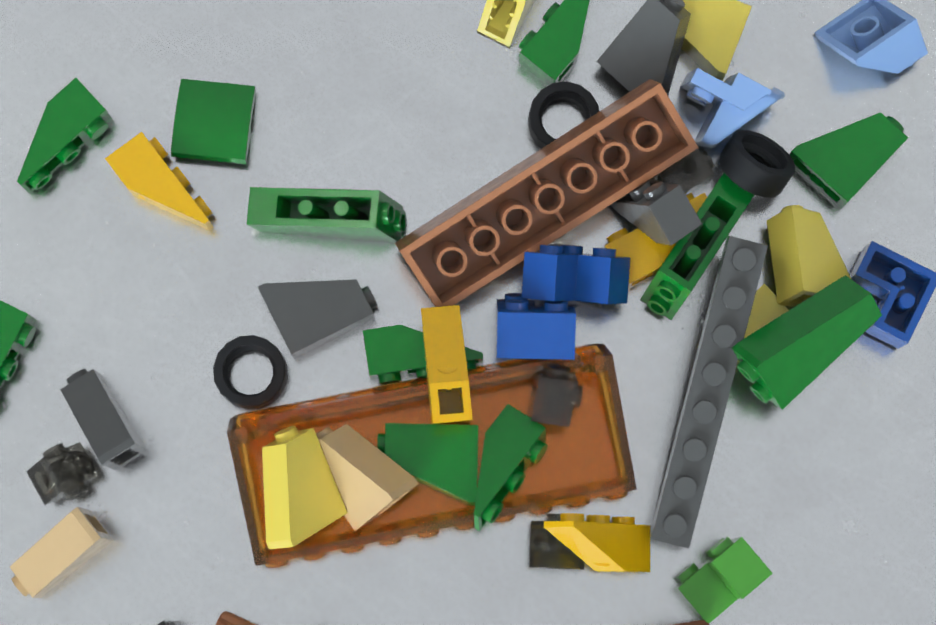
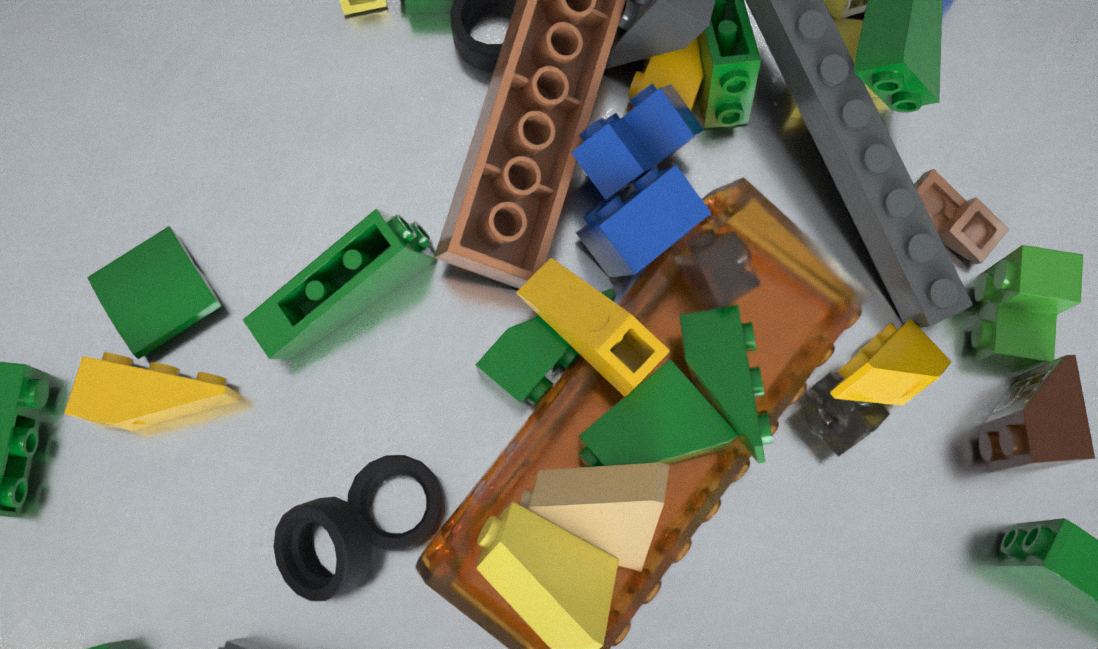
camera: 40 degrees left, 5 degrees down
dark grey slope [258,279,378,359] -> none
none -> black tyre [273,496,373,601]
none -> nougat slope [914,169,1009,264]

